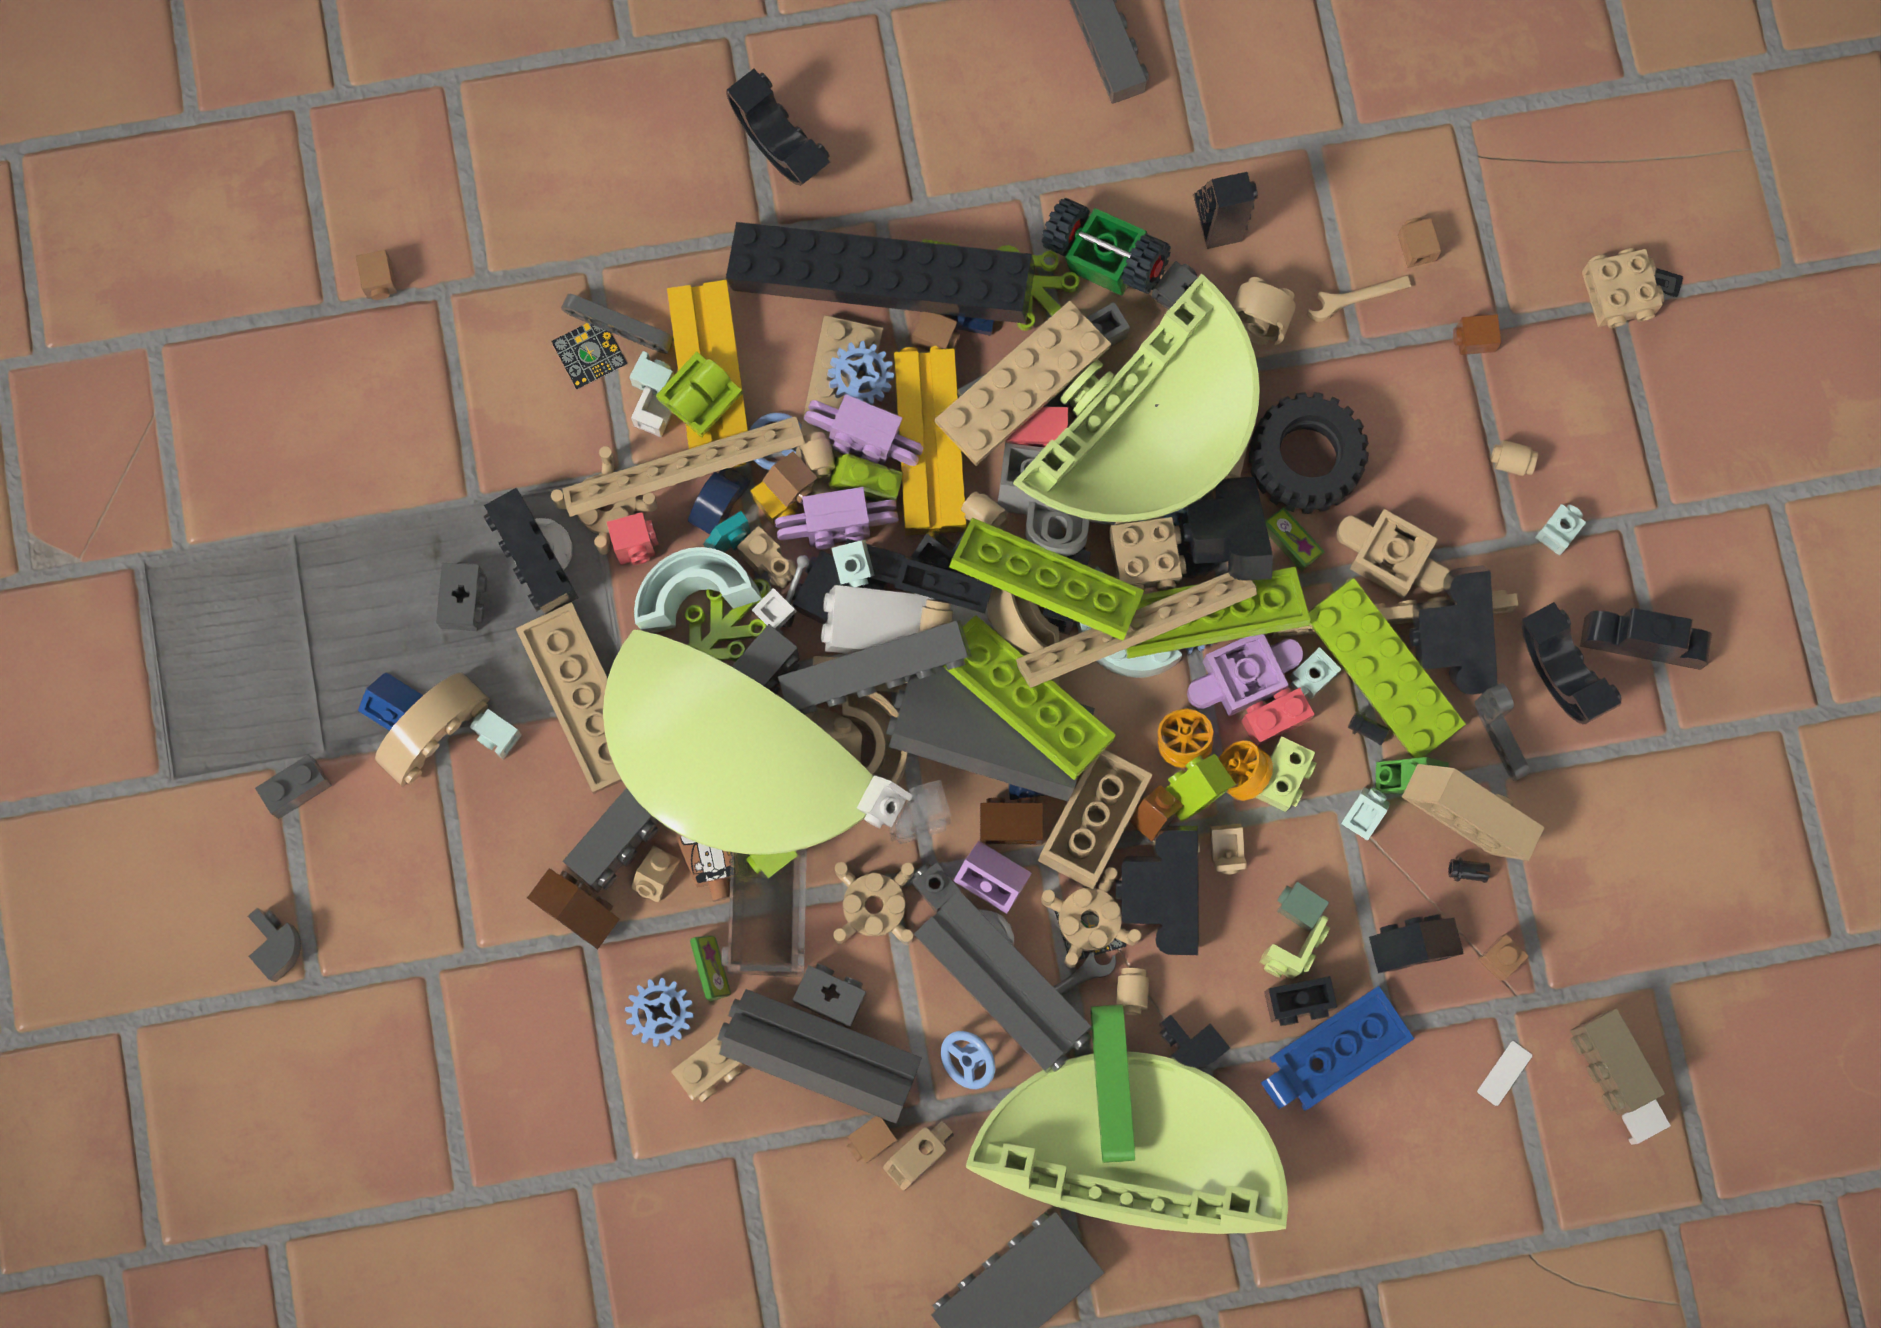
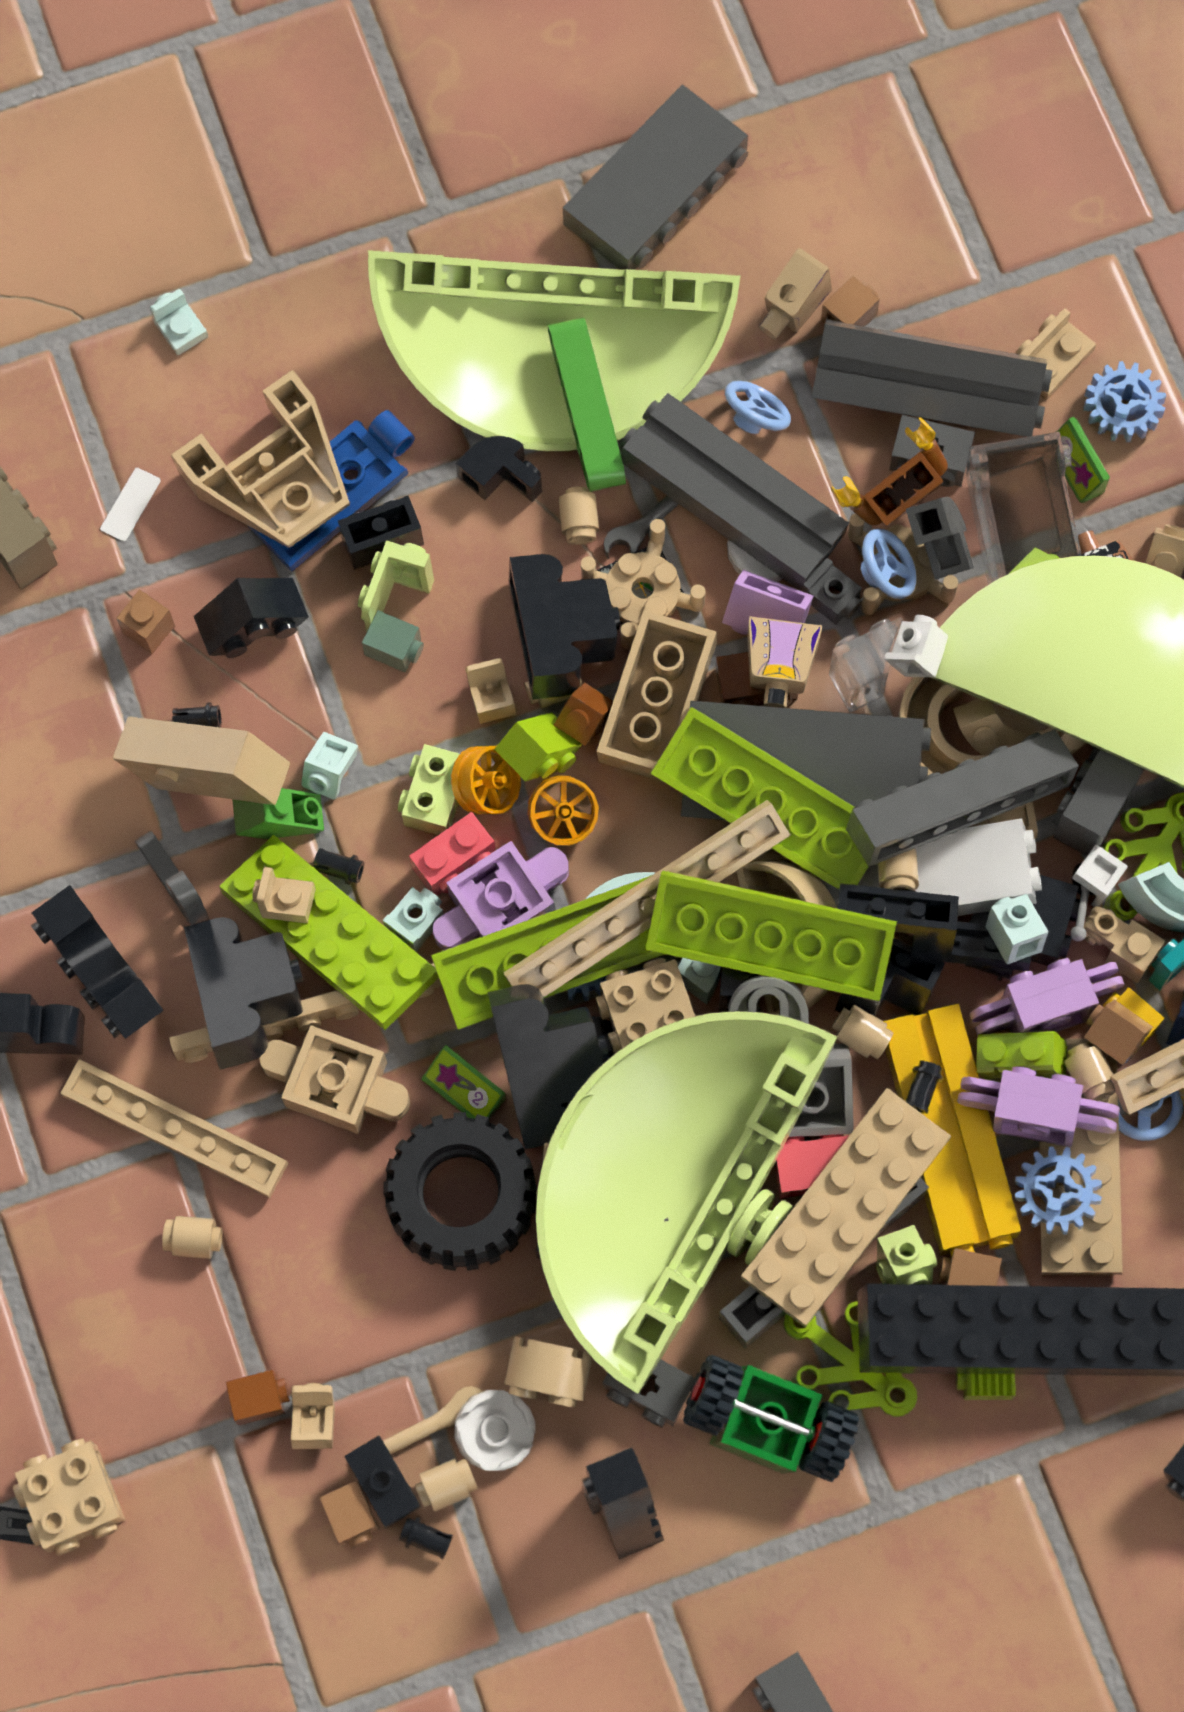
camera: 175 degrees right, 5 degrees down
light aqua brick [1535,504,1586,556] -> none
none -> tan plate [60,1059,288,1198]
none -> light aqua bracket [150,289,208,356]
none -> tan wedge [171,370,350,548]
none -> tan bracket [253,867,316,923]
none -> tan bracket [291,1383,335,1449]
none -> black brick [344,1435,421,1528]
none -> black pin [399,1517,453,1560]
none -> tan brick [415,1458,478,1512]
none -> white tile [455,1390,535,1471]
none -> torso [747,616,822,708]
none -> dark orange torso [831,418,948,526]
none -> light blue piece [861,528,917,599]
none -> yellowish green brick [876,1225,937,1285]
none -> black pin [905,1060,943,1114]
none -> dark grey brick [906,497,974,580]

